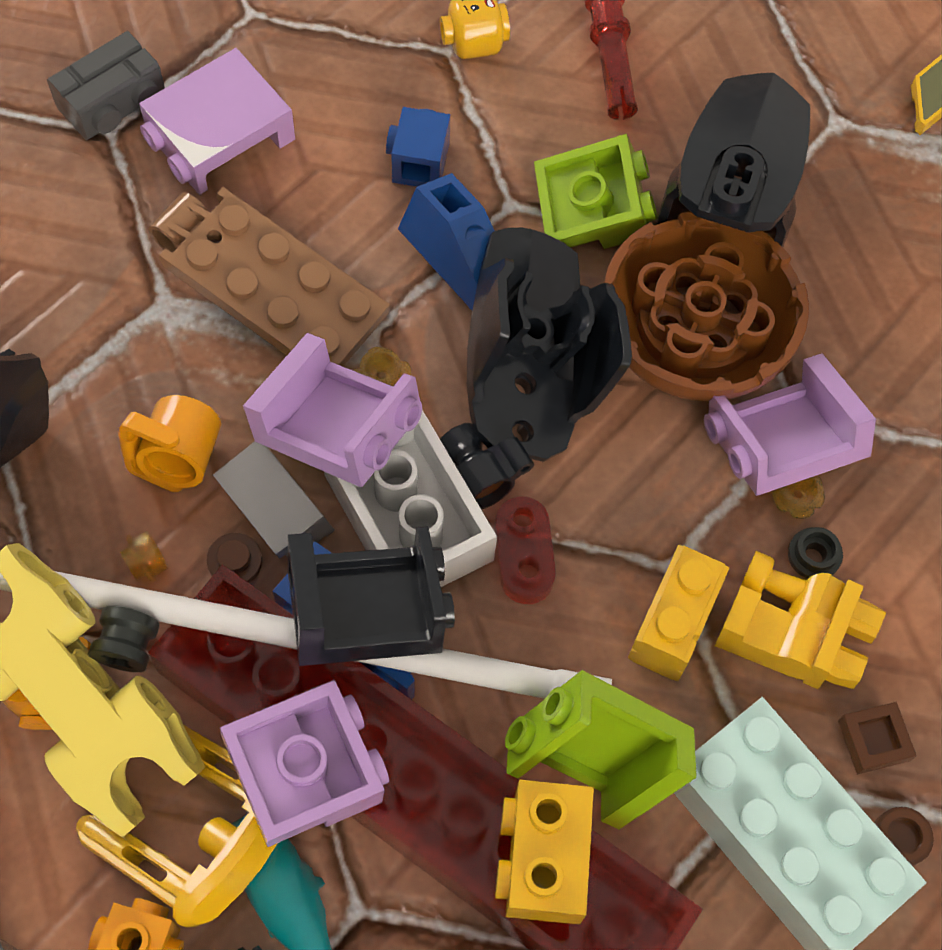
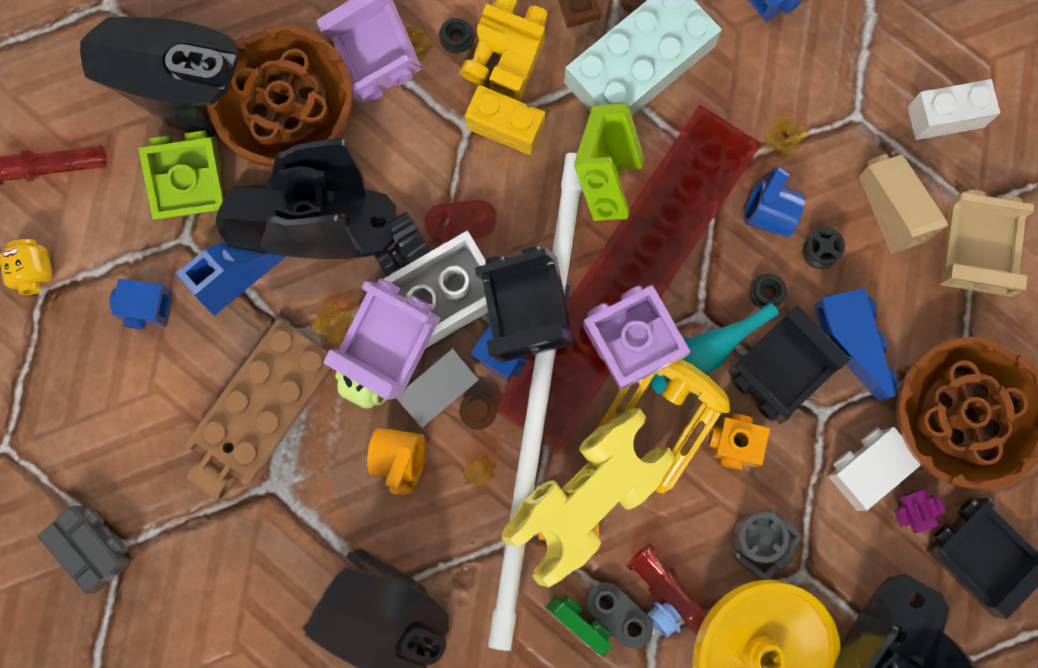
camera: 85 degrees left, 15 degrees up
pearl dark grey wheel [88,606,159,672] -> none
lavender panel [139,48,295,195] -> none
yellow brick [495,780,594,924] -> none

